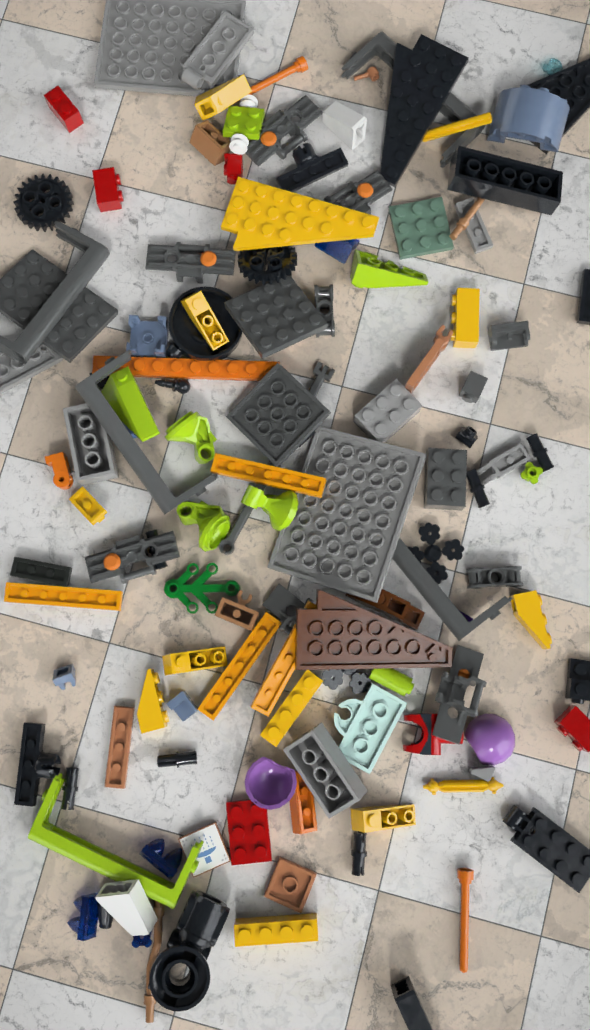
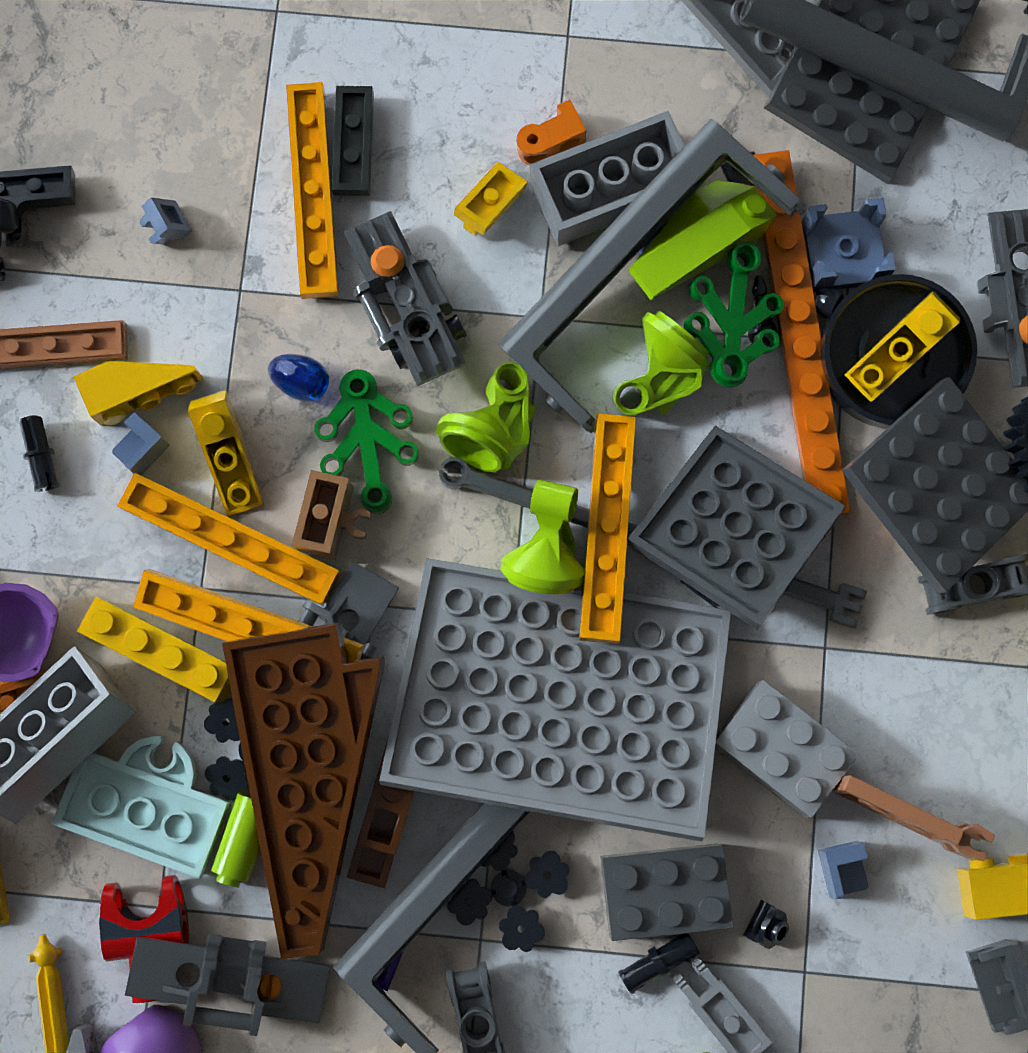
camera: 80 degrees right, 0 degrees up
dark grey brick [459,371,488,403] -> none
none -> clear blue animal [268,354,329,402]
none -> green plant [683,242,784,388]
none -> sand blue panel [818,841,868,900]

